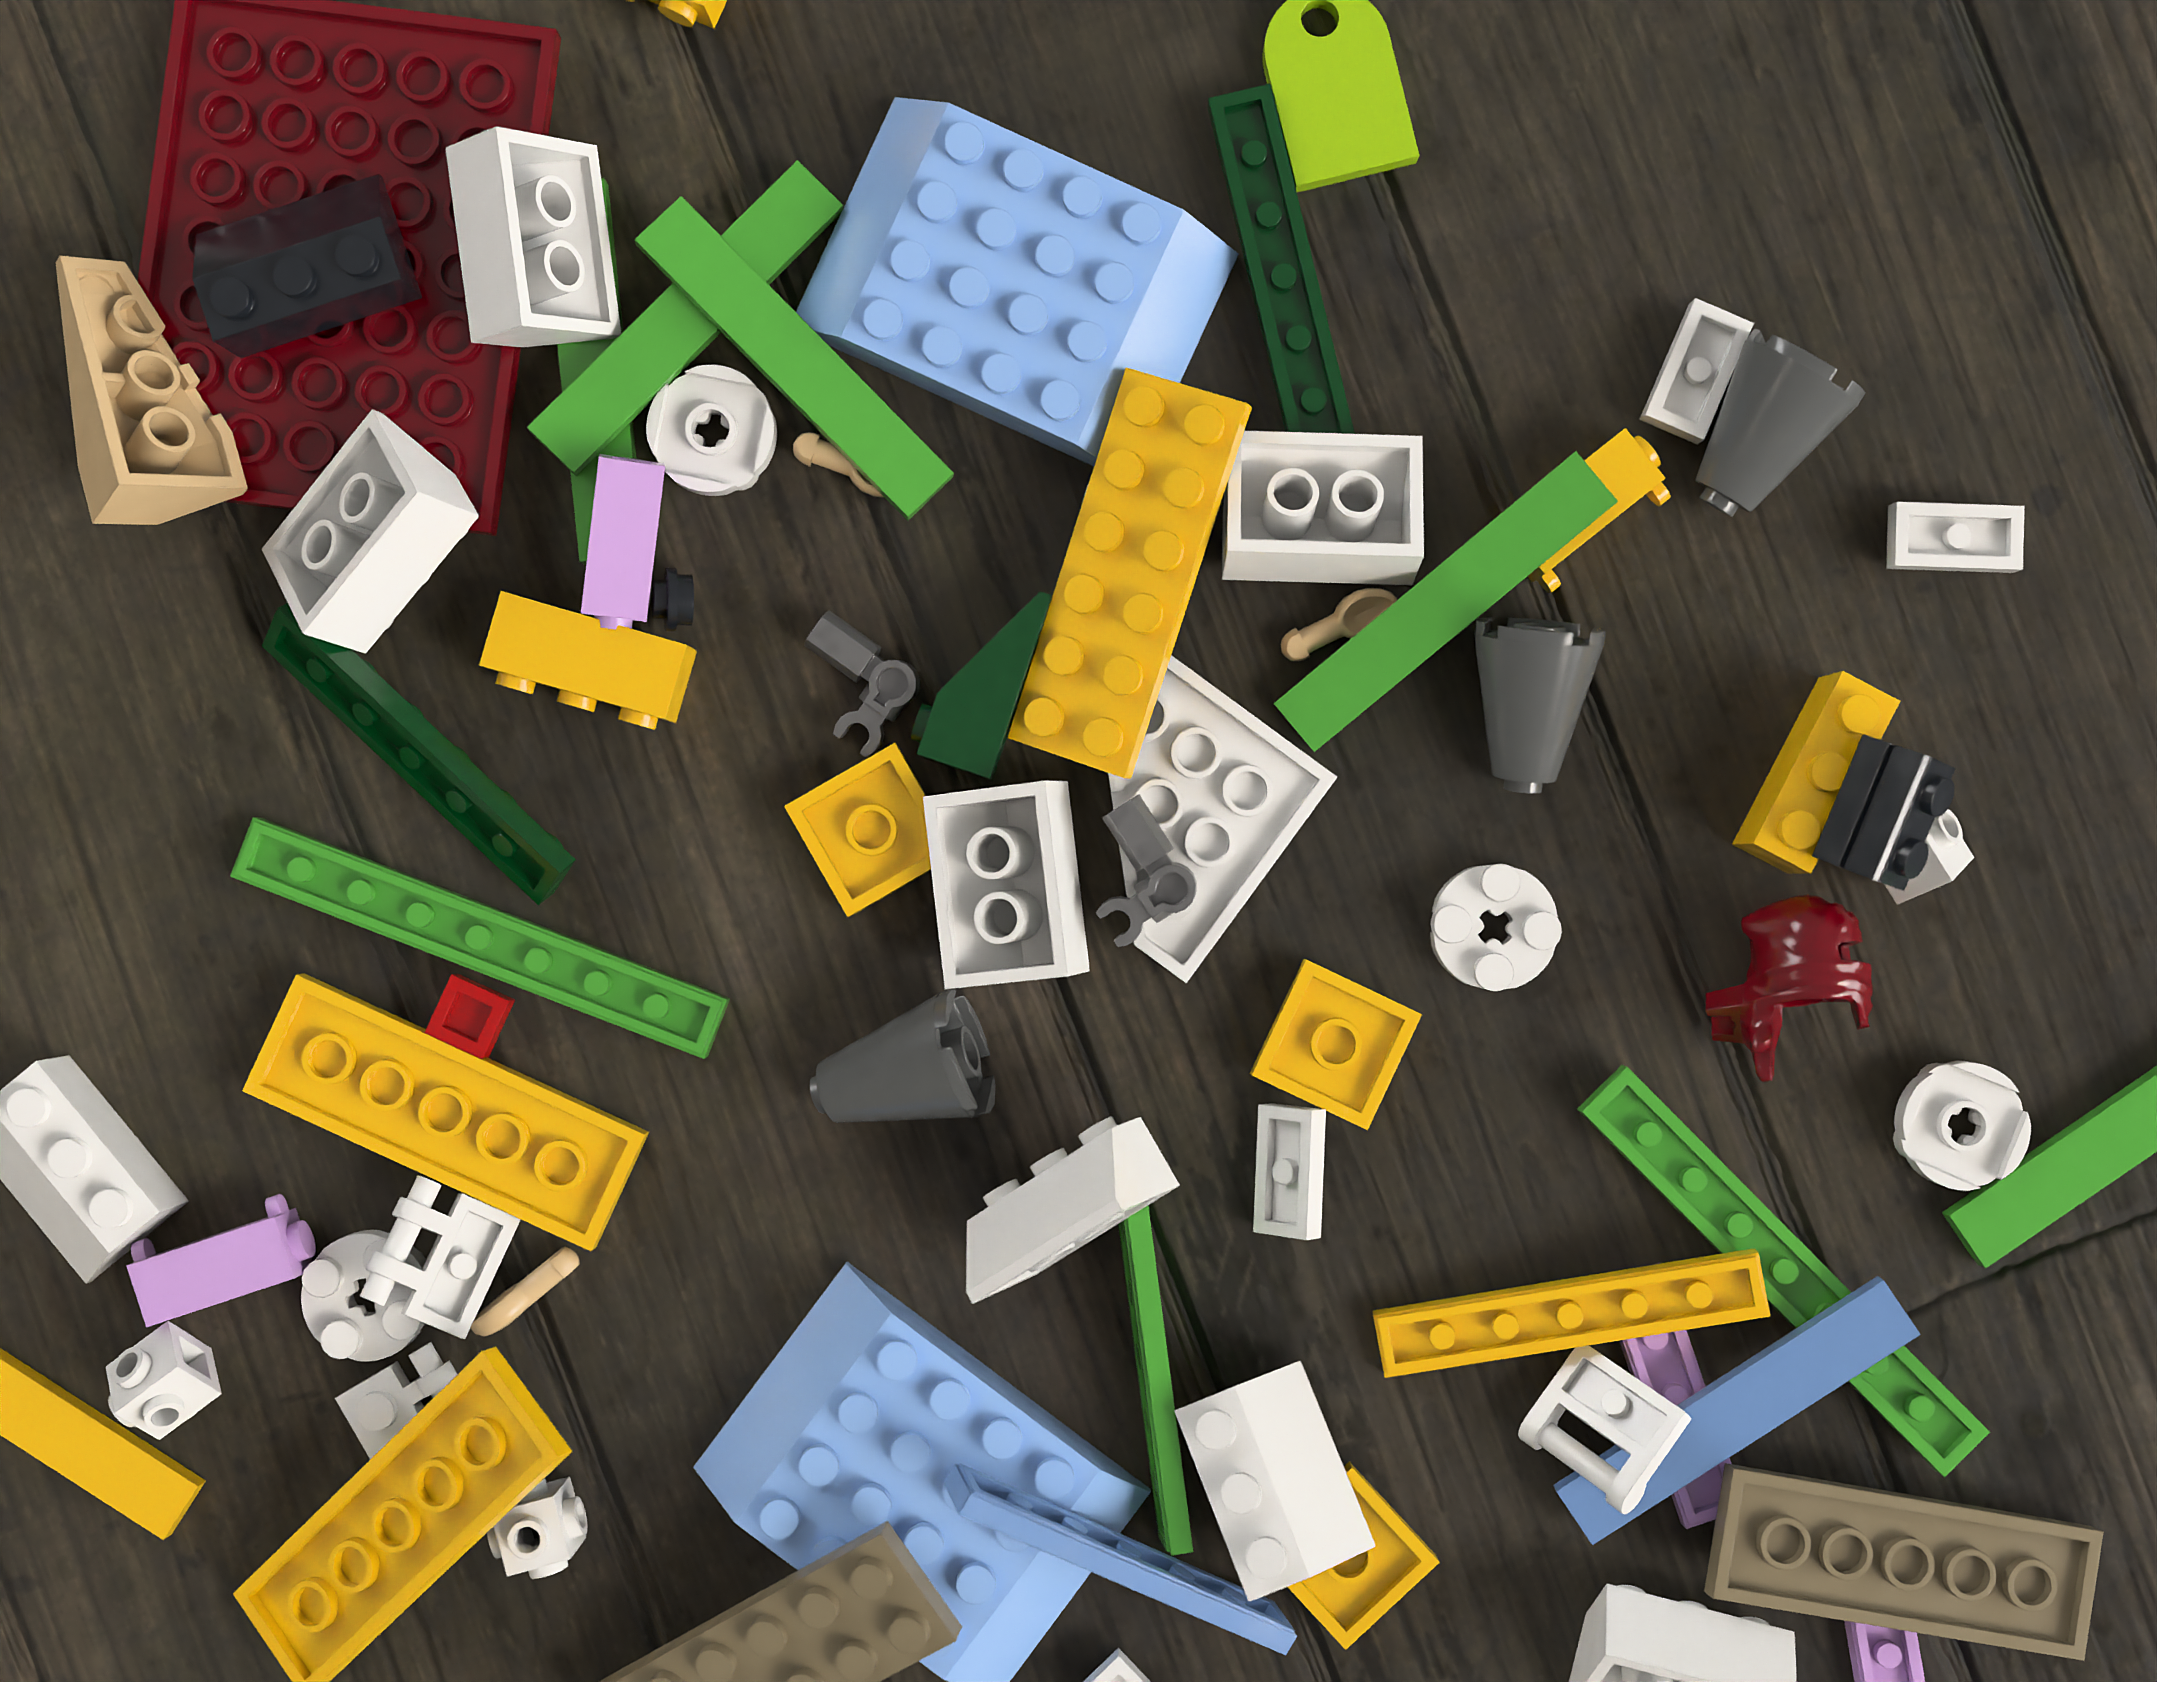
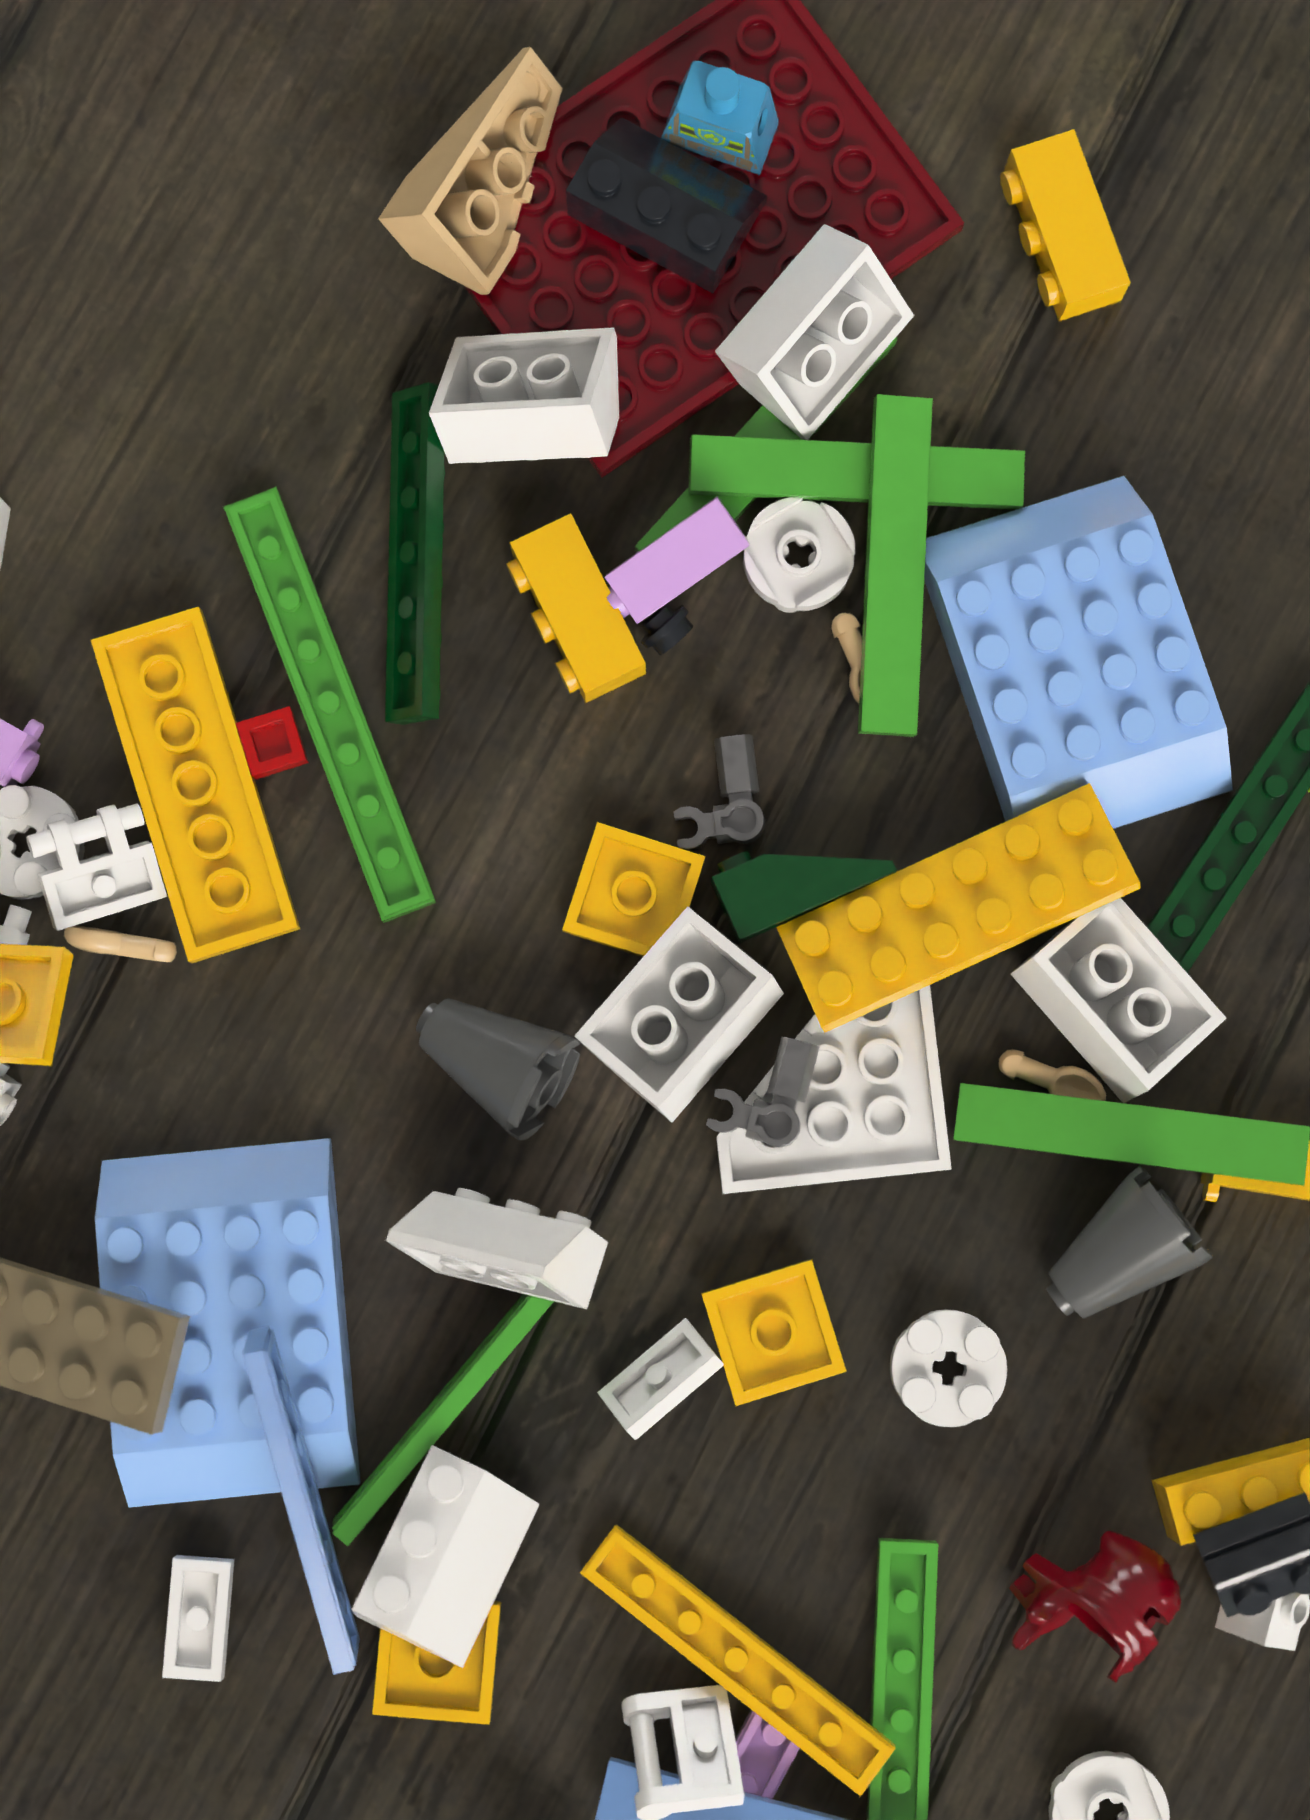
camera: 45 degrees right, 5 degrees down
none -> dark azure torso [661,61,779,175]

